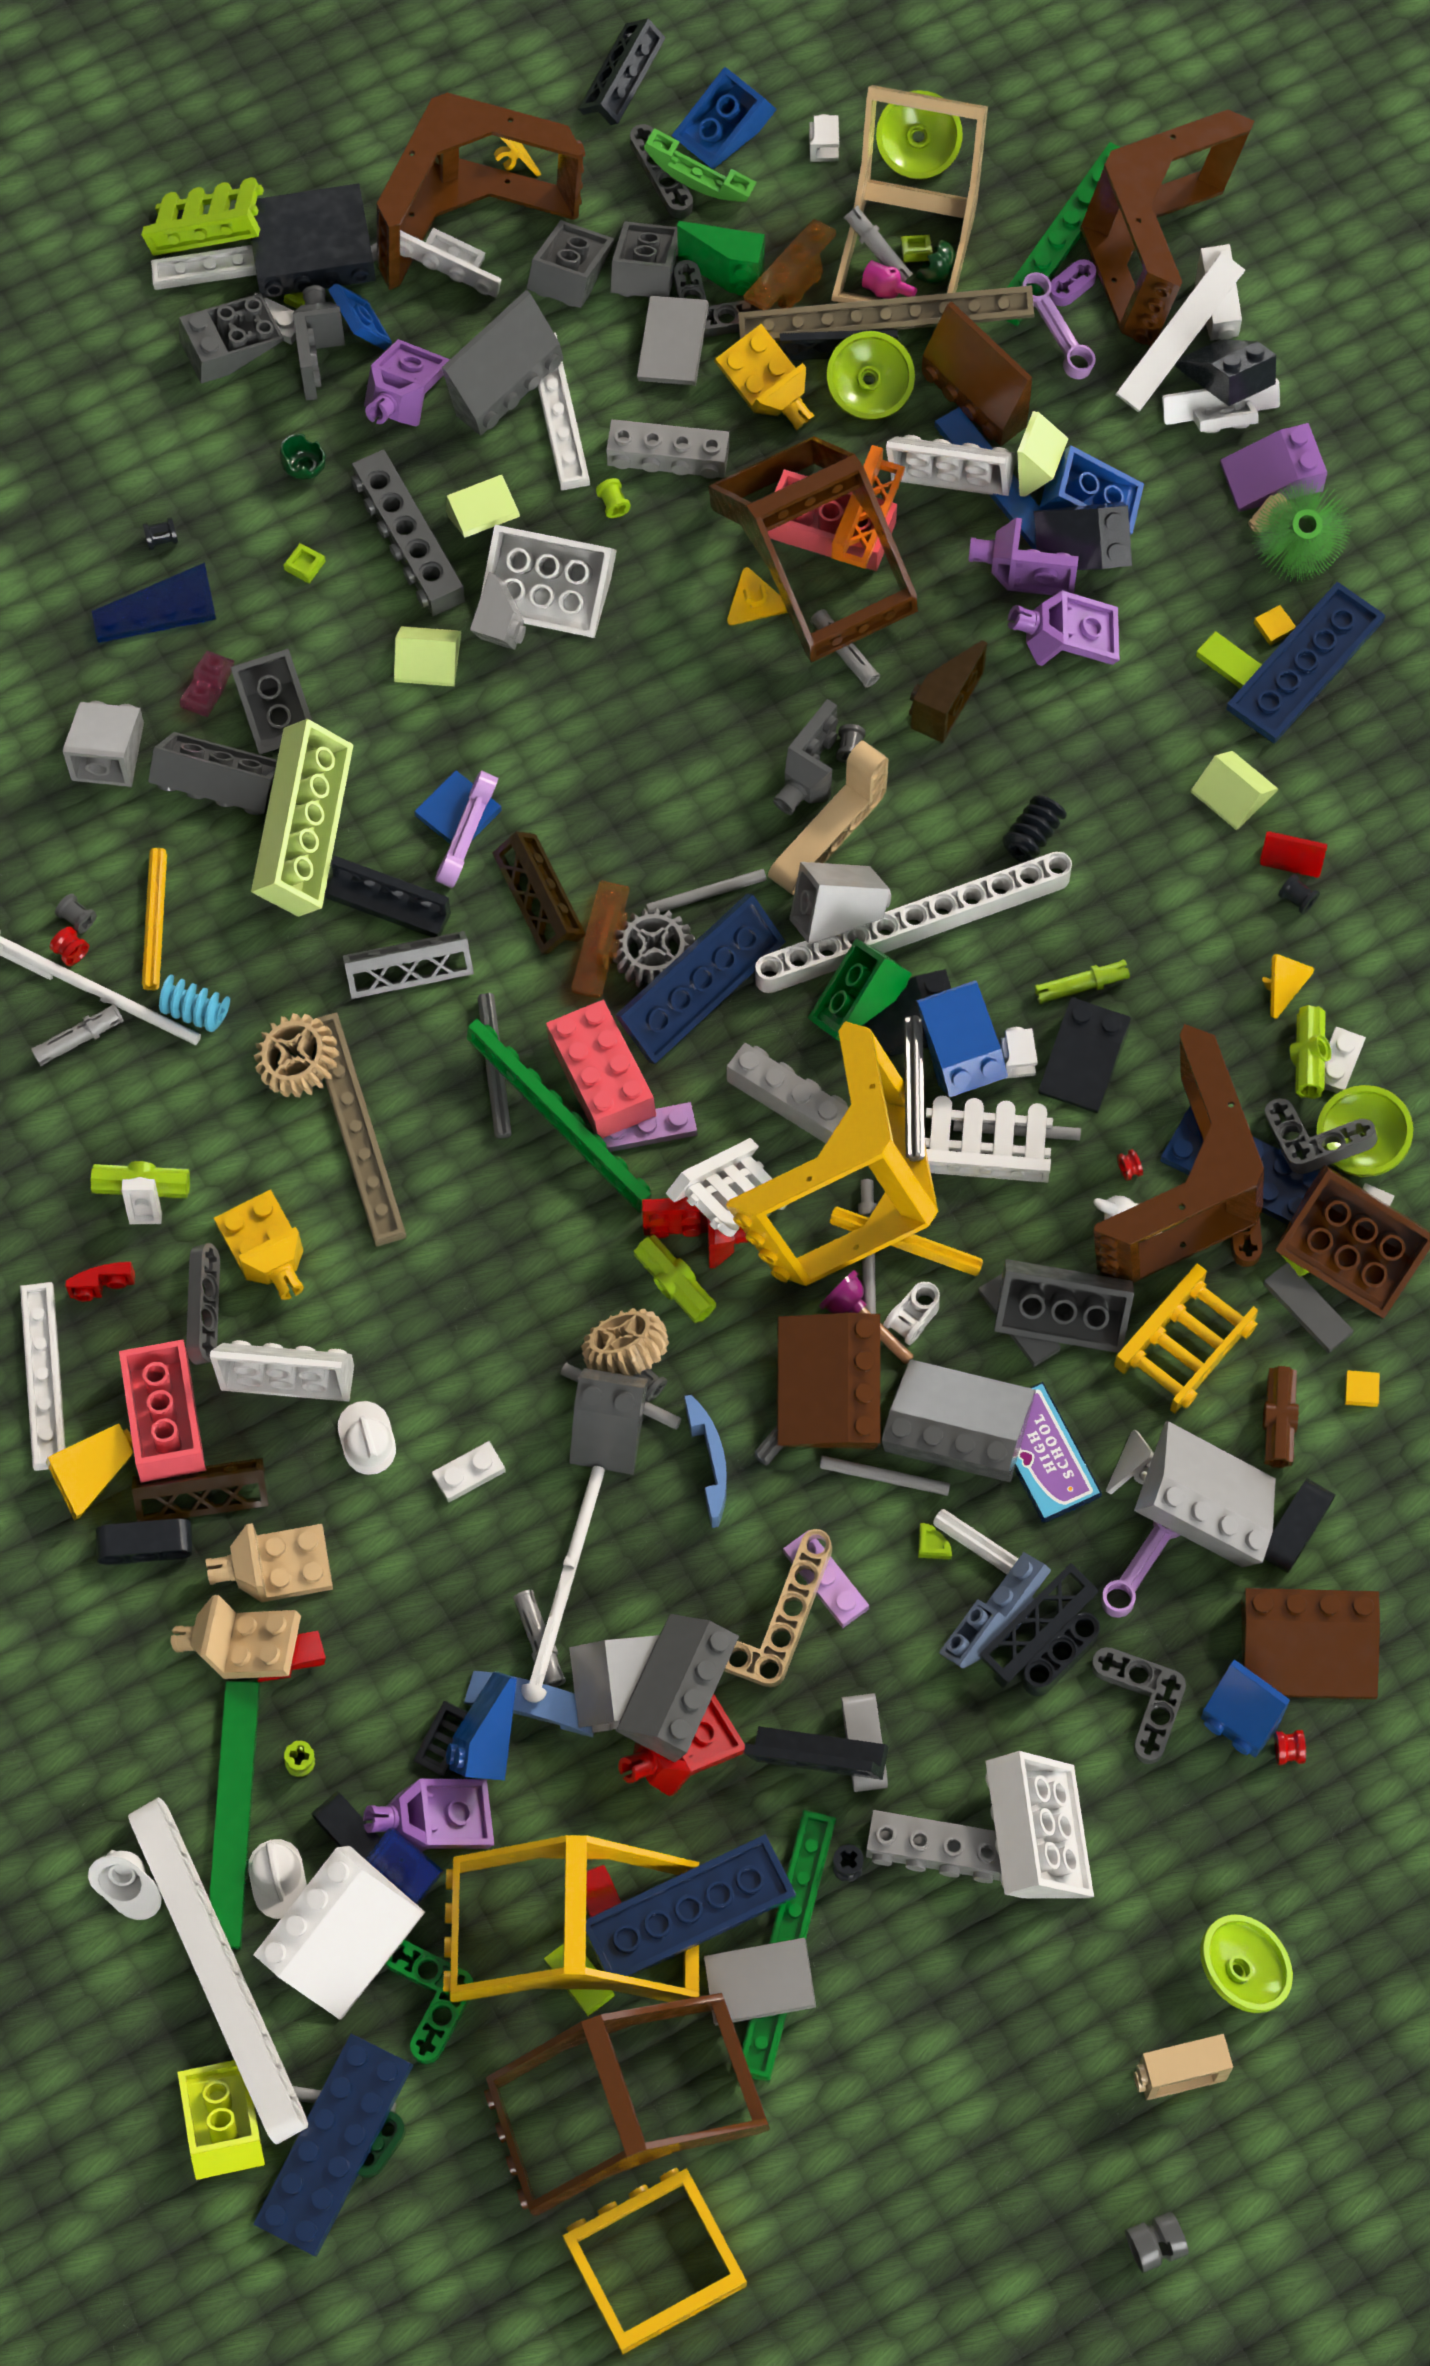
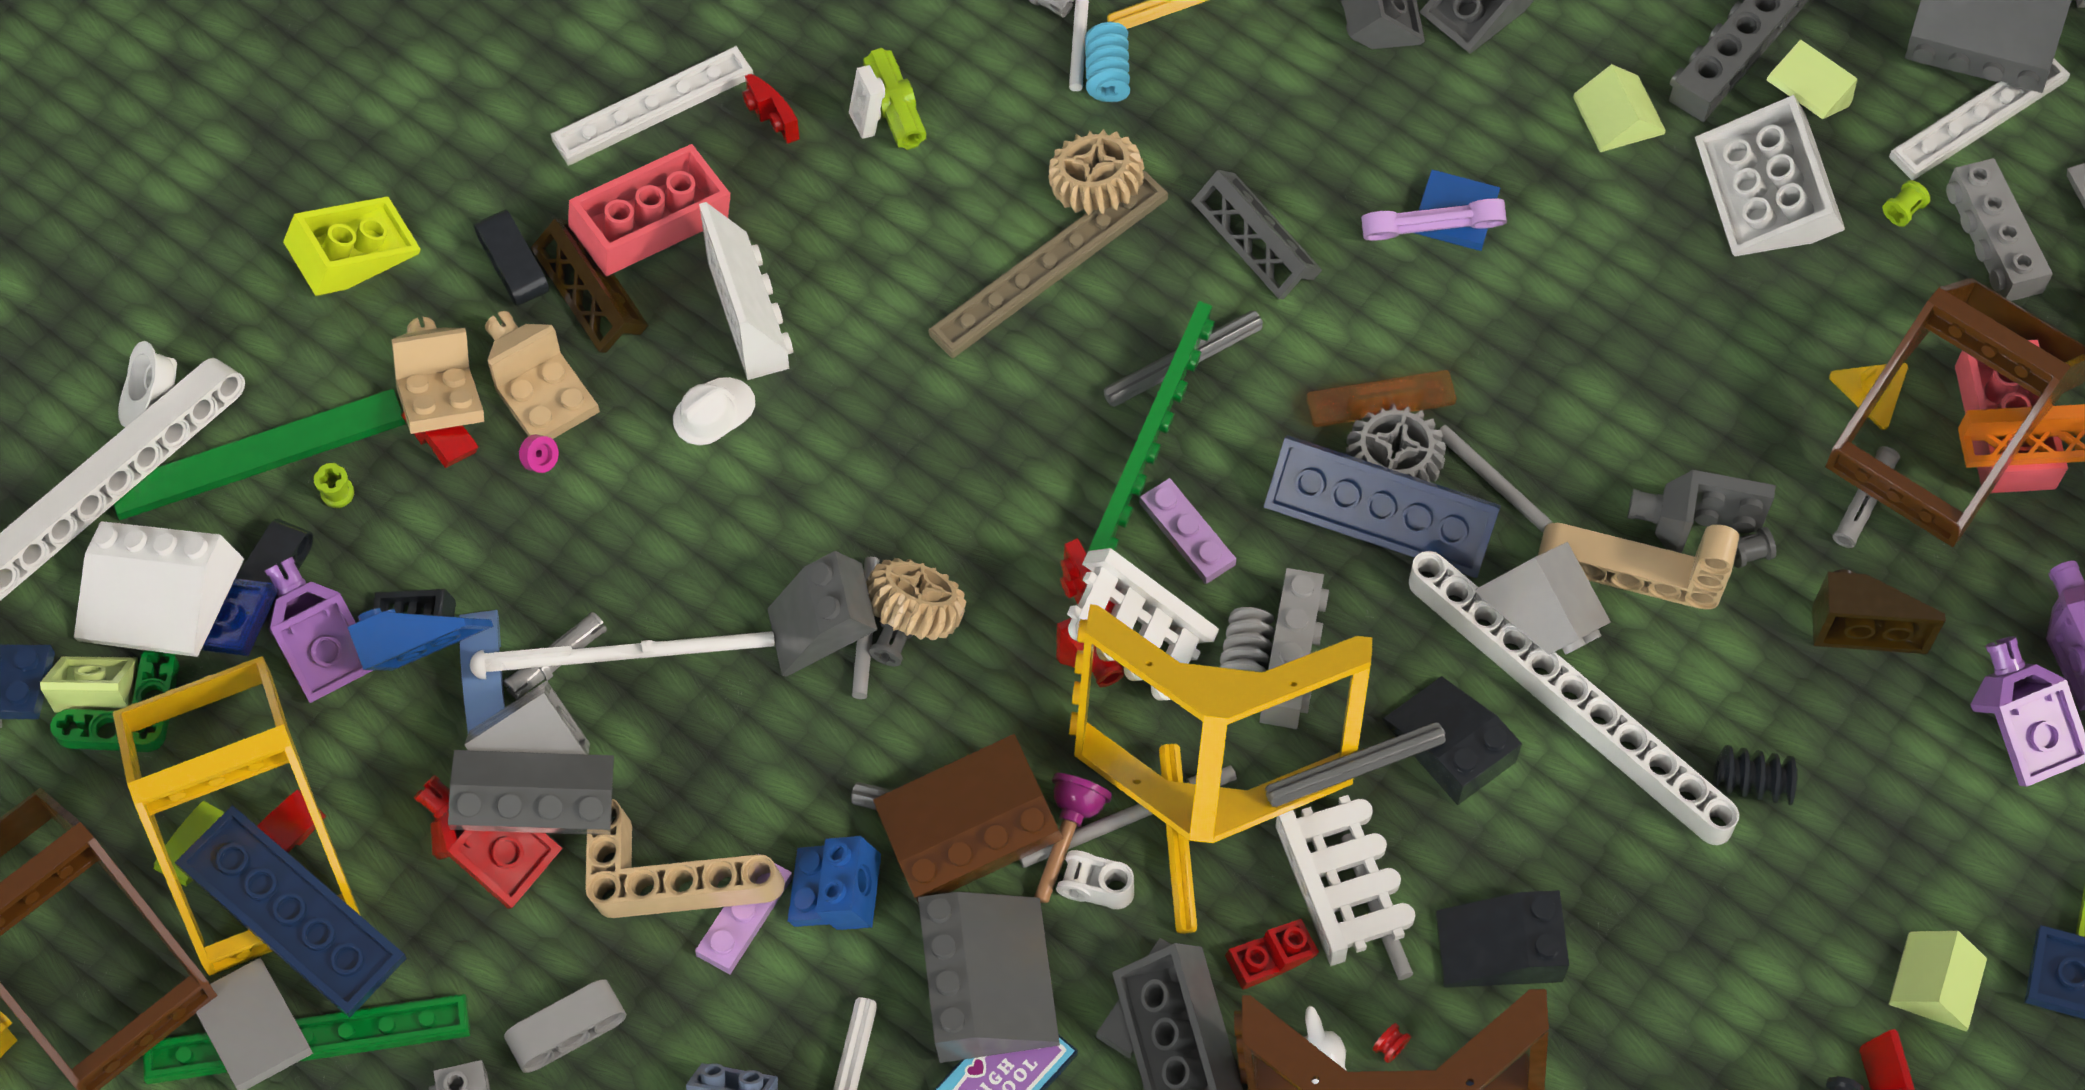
camera: 65 degrees right, 5 degrees down
yellow slope [46,1423,134,1521] -> none
dark grey beam [186,1243,220,1365] -> none
yellow plate [214,1189,304,1300] -> none
white piece [248,1839,307,1919] -> none
yellowish green brick [251,719,353,917] -> none
black fence [325,856,451,937] -> none
white plate [432,1441,506,1503] -> none
light grey slope [470,572,526,650] -> none
dark brown fence [492,831,586,954] -> none
coral brick [546,999,656,1139] -> none
lime piece [634,1235,716,1324] -> none
medium blue slope [685,1395,727,1528] -> none
black fence [744,1726,889,1780] -> none
green slope [808,938,912,1041] -> none
light grey bar [820,1456,951,1496] -> none
black bush [833,1844,864,1882] -> none
blue slope [917,980,1008,1098] -> none
lime tile [918,1523,952,1559] -> none
white window [1000,1027,1038,1079] -> none
lime pin [1034,959,1130,1005] -> none
none -> yellowish green slope [40,656,138,713]
none -> neon yellow slope [283,196,421,296]
none -> dark pink tile [519,434,559,473]
none -> blue brick [788,836,881,930]
none -> light grey piece [1219,607,1275,672]
none -> red slope [1225,919,1319,990]

